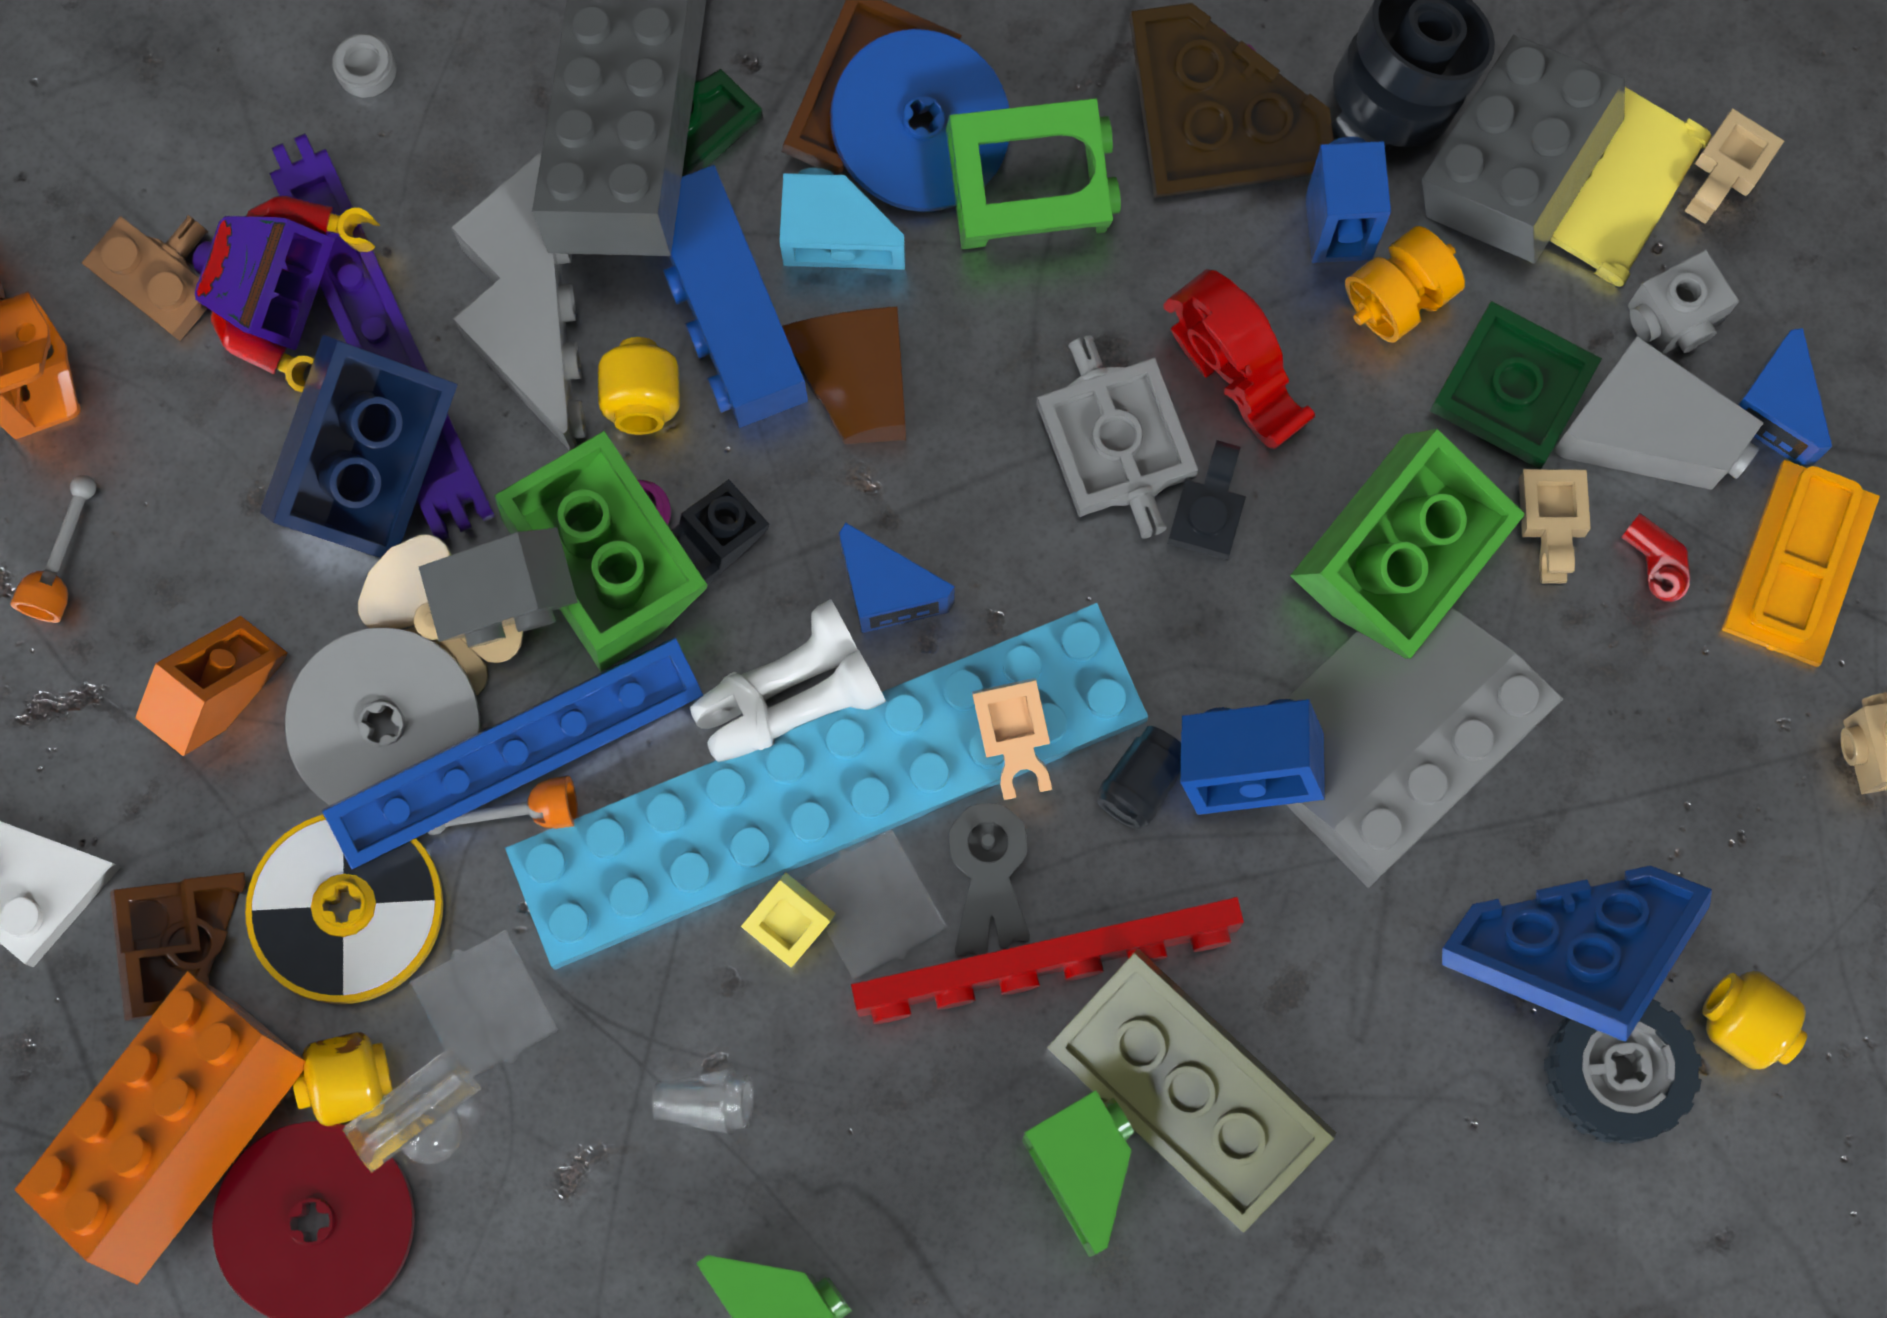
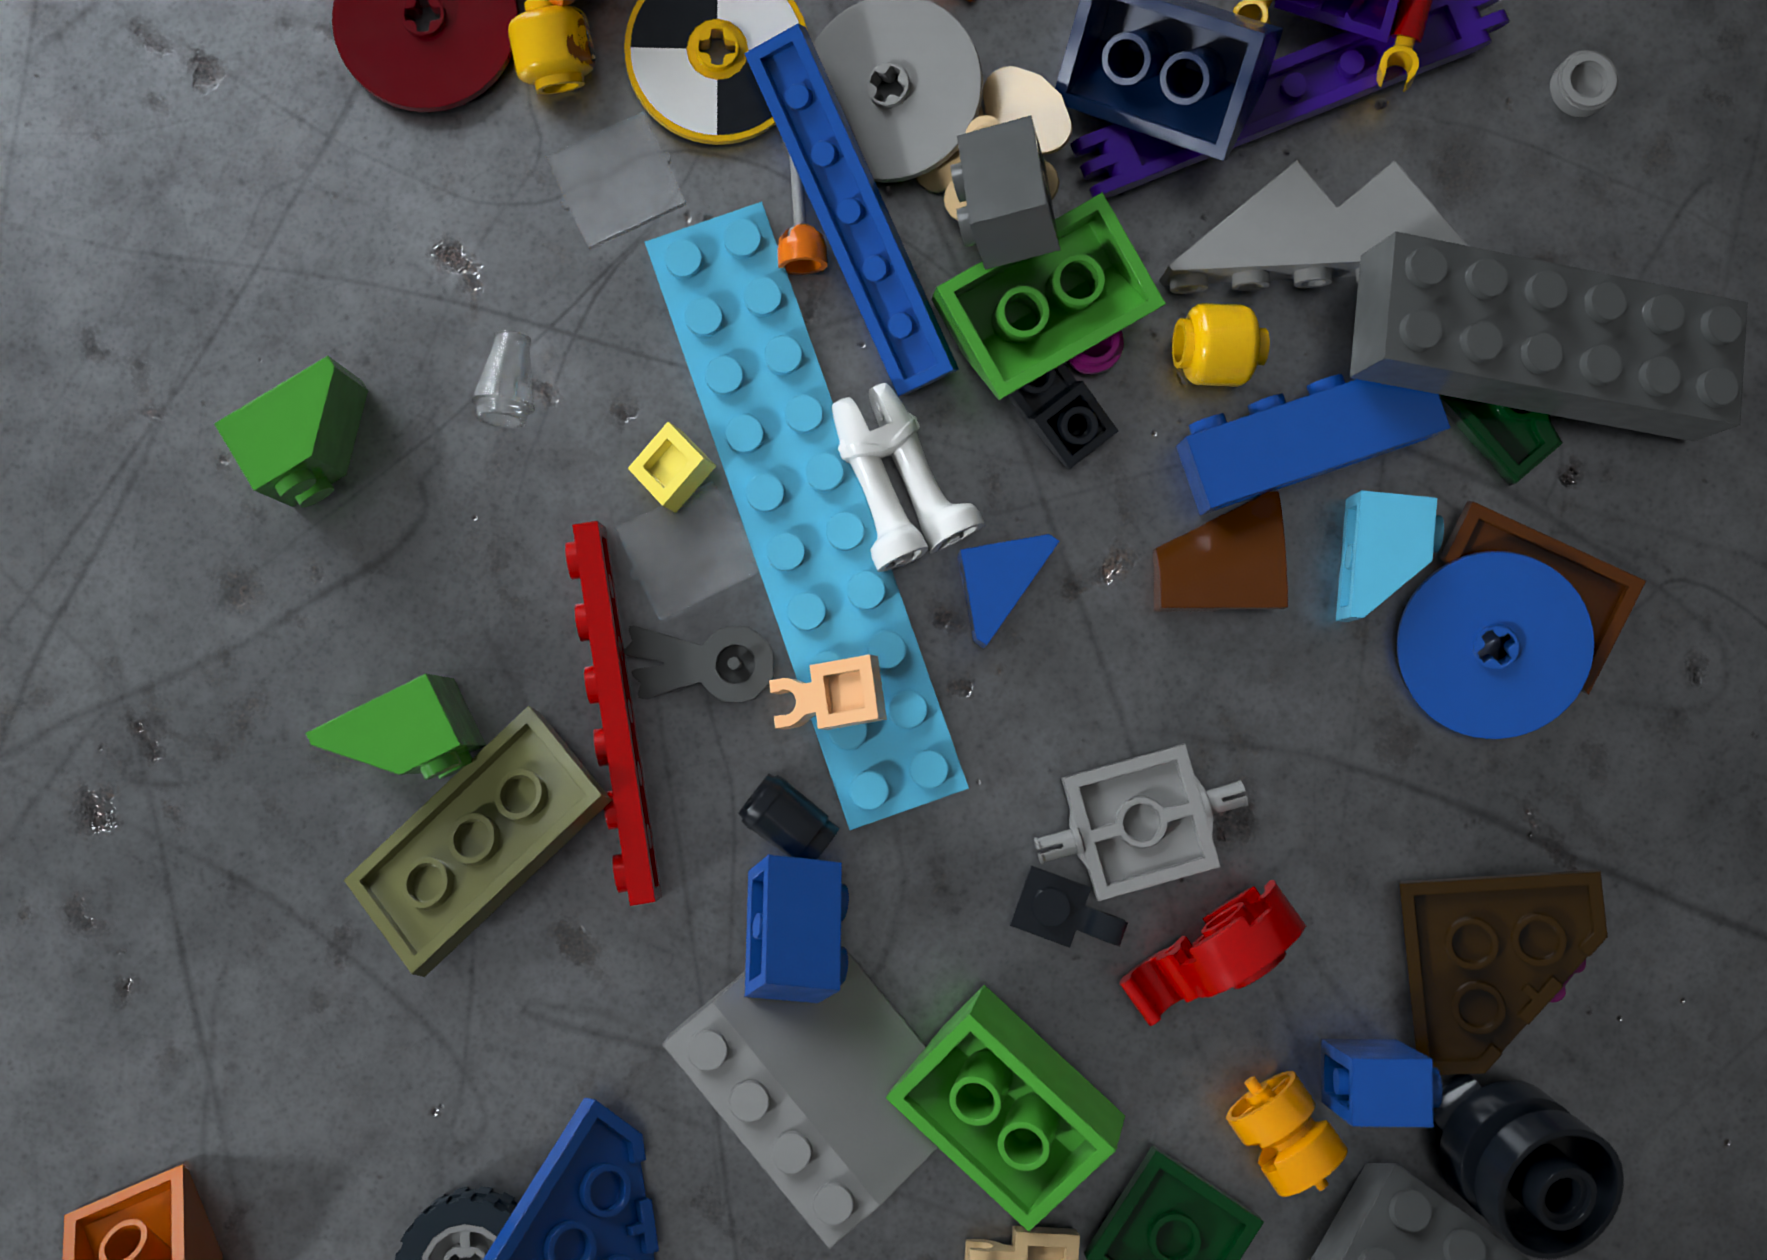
camera: 85 degrees right, 10 degrees up
clear tile [343,1048,482,1173] -> none
bright green panel [946,98,1121,249] -> none

